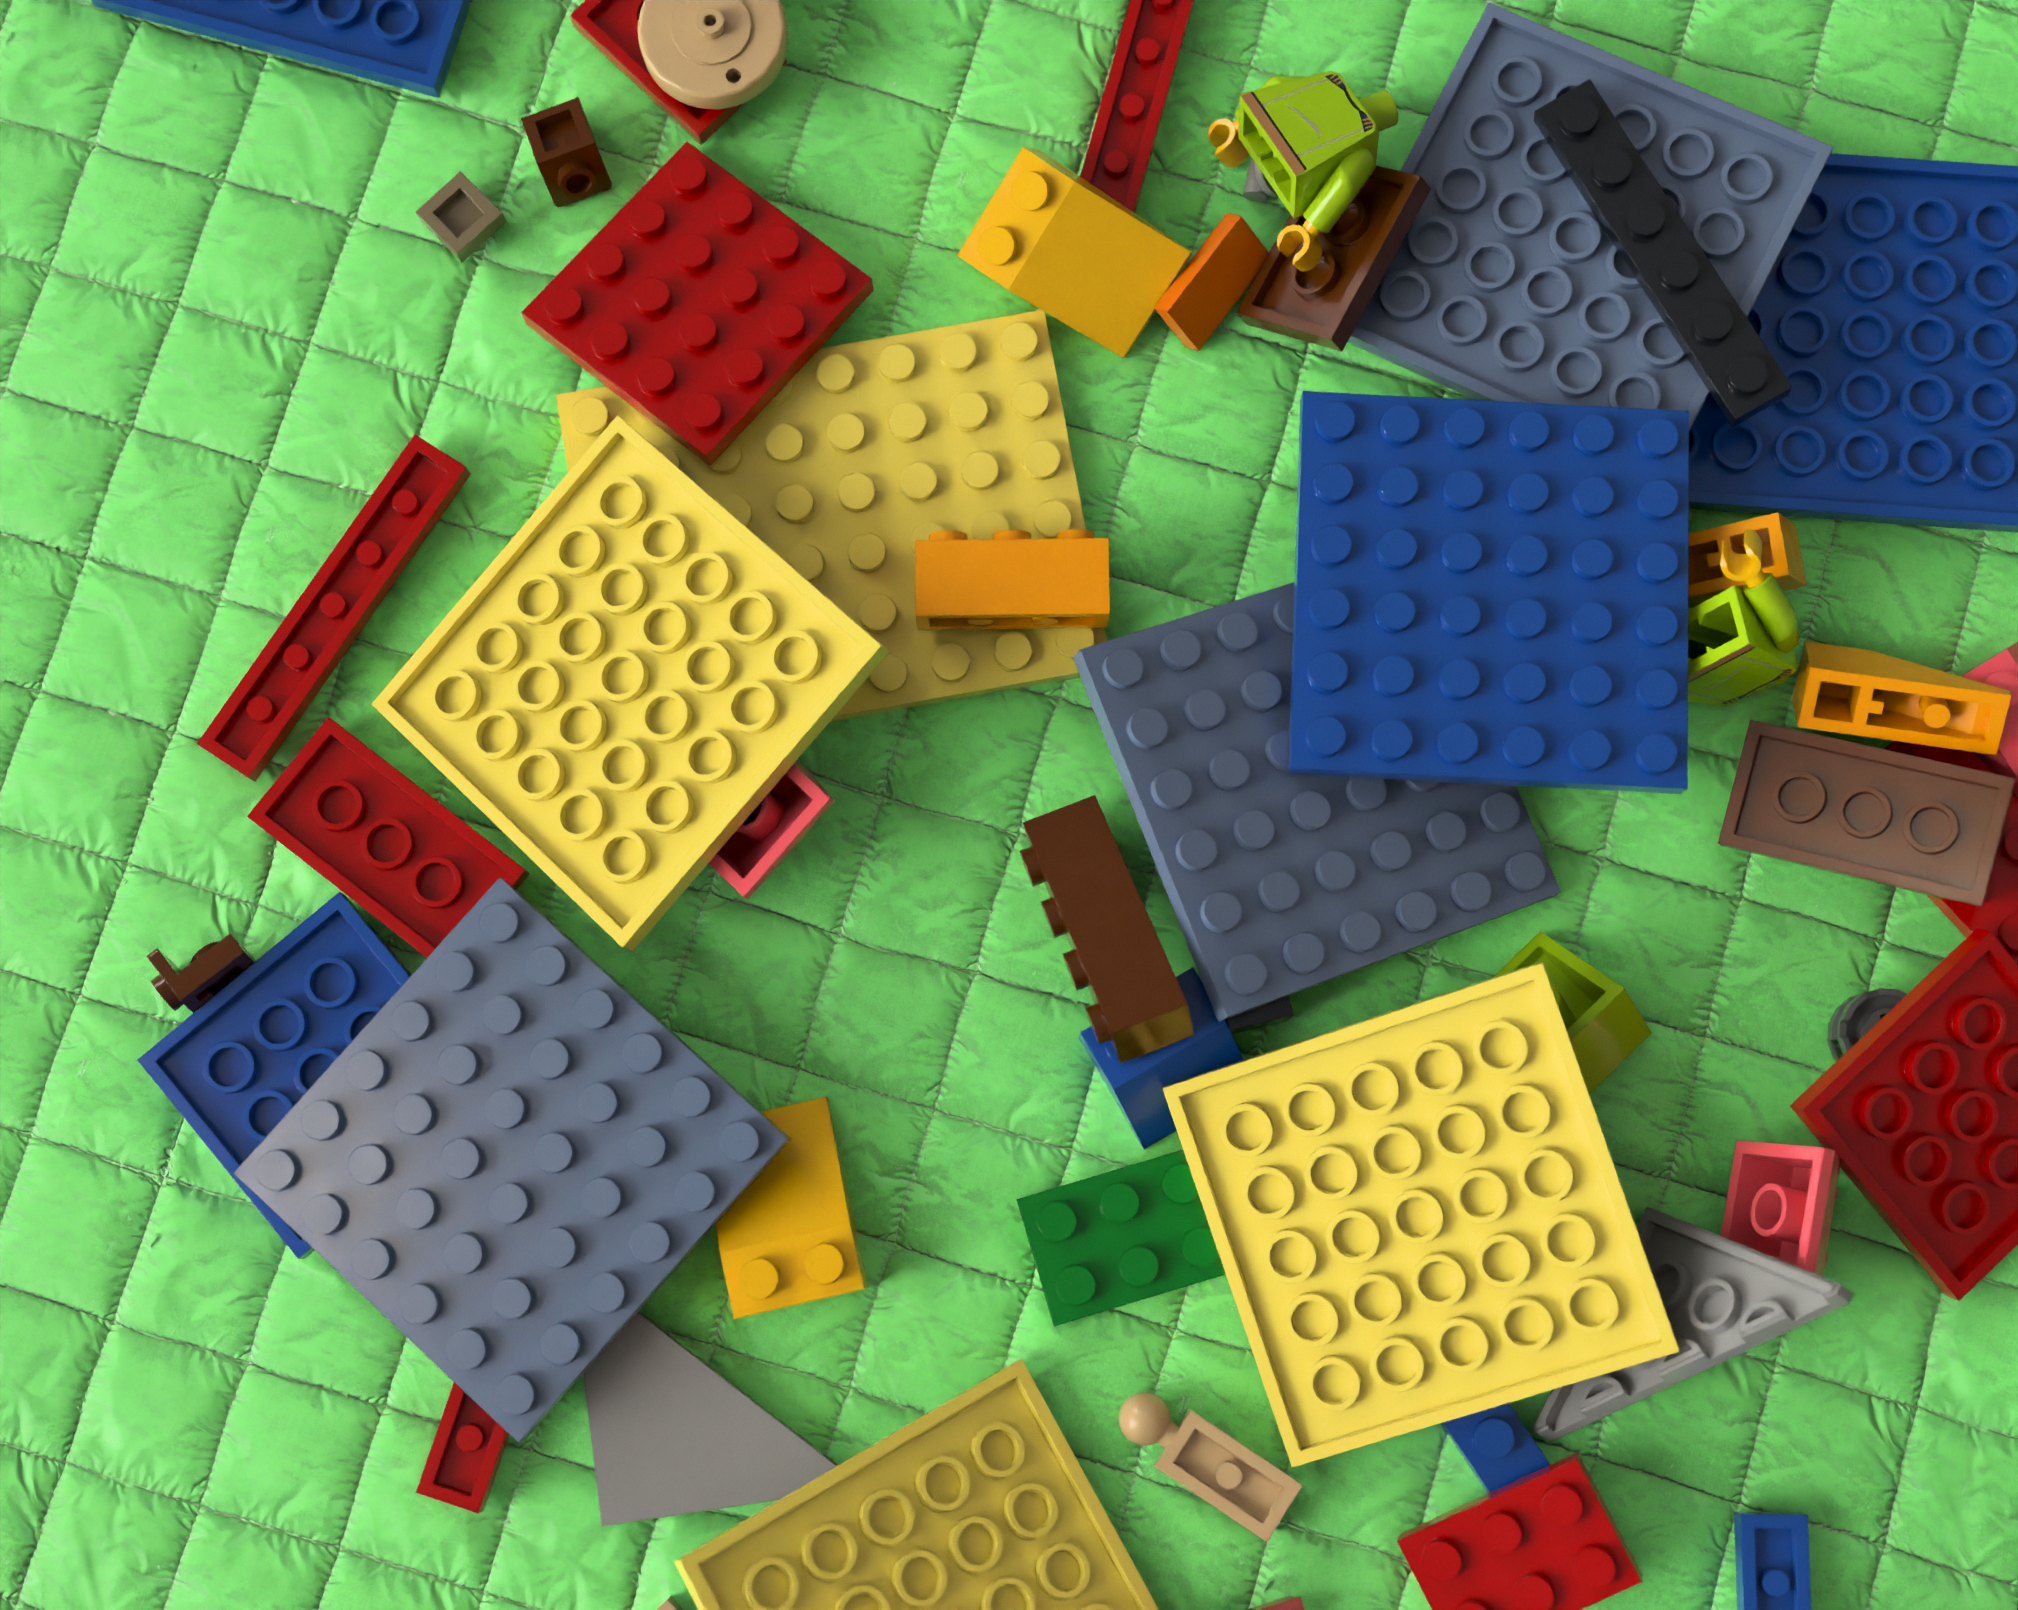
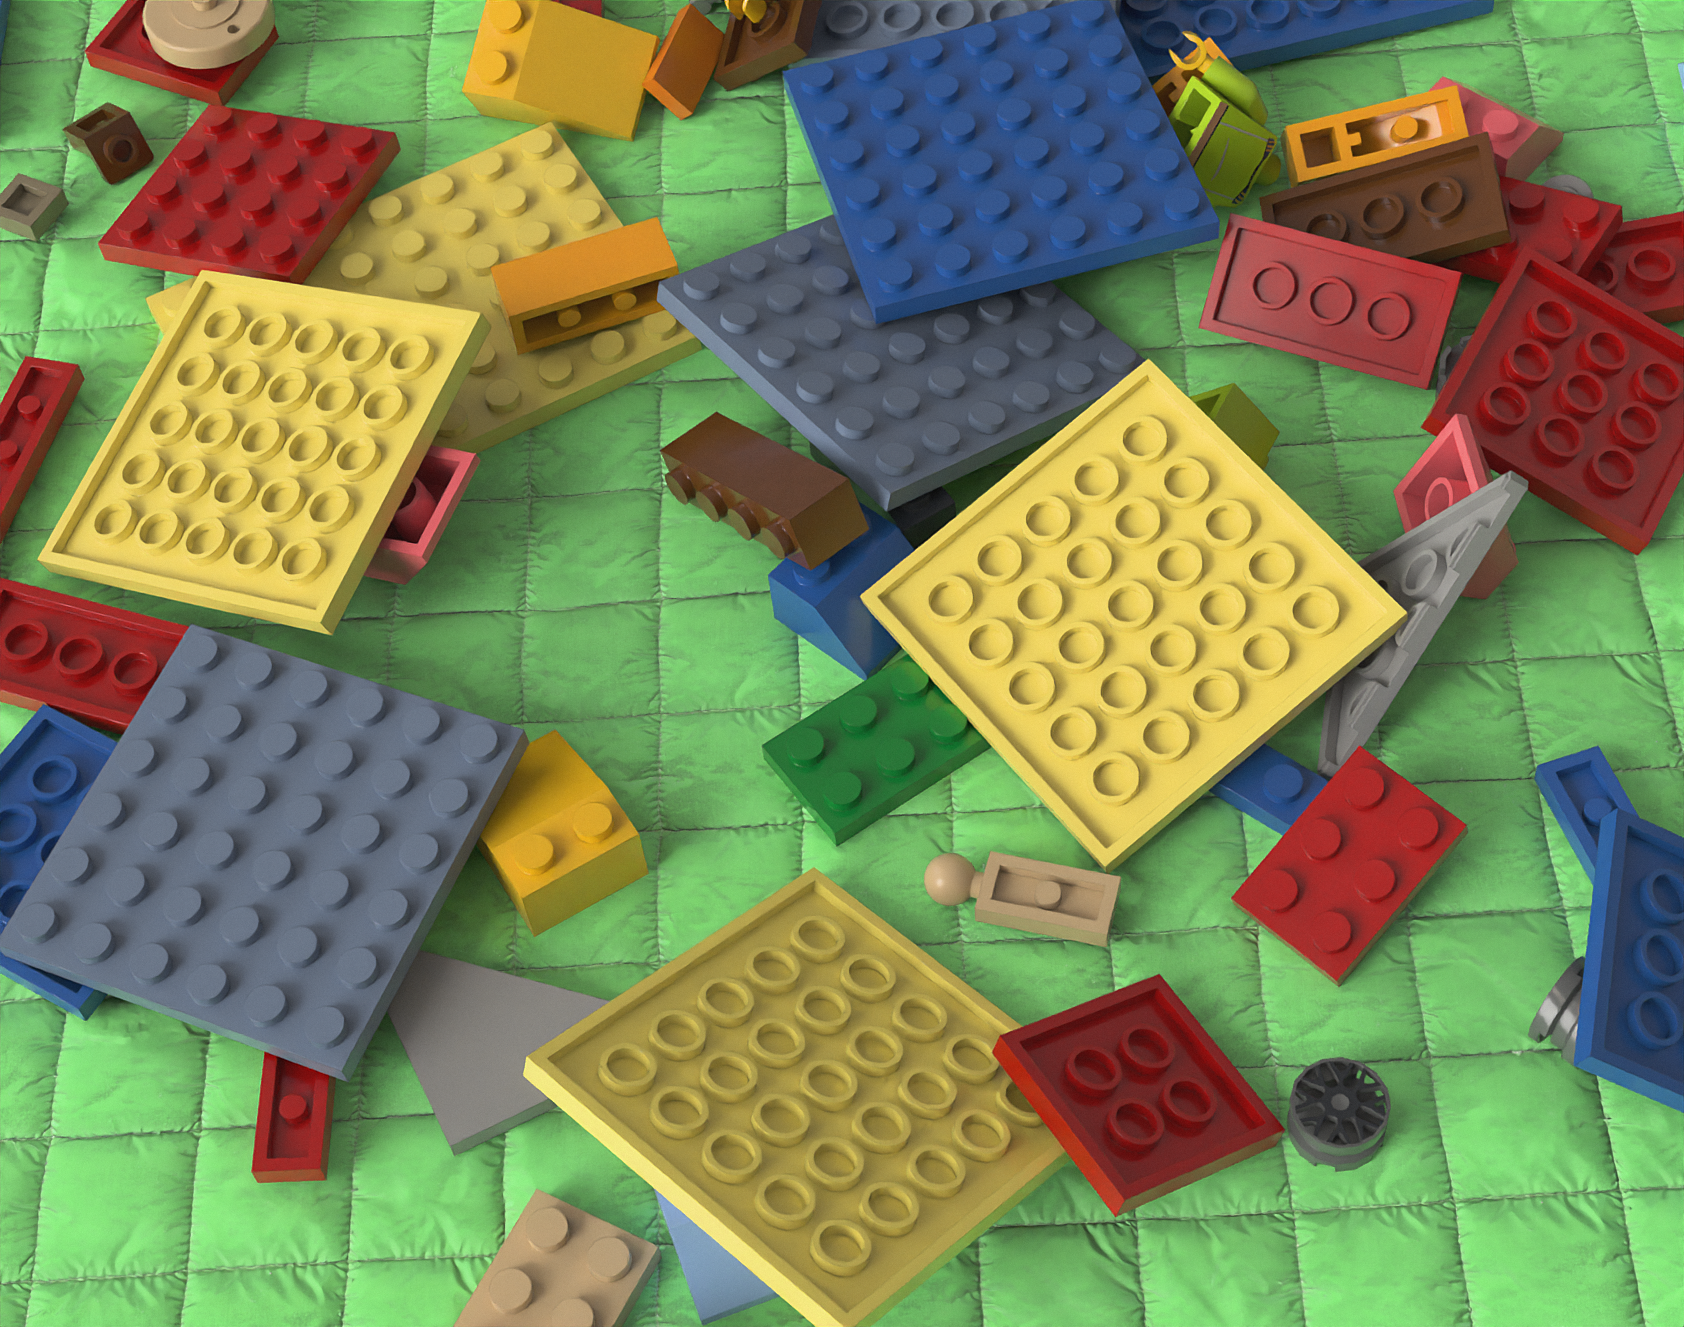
camera: 15 degrees left, 25 degrees down
none -> red plate [1198,213,1464,390]

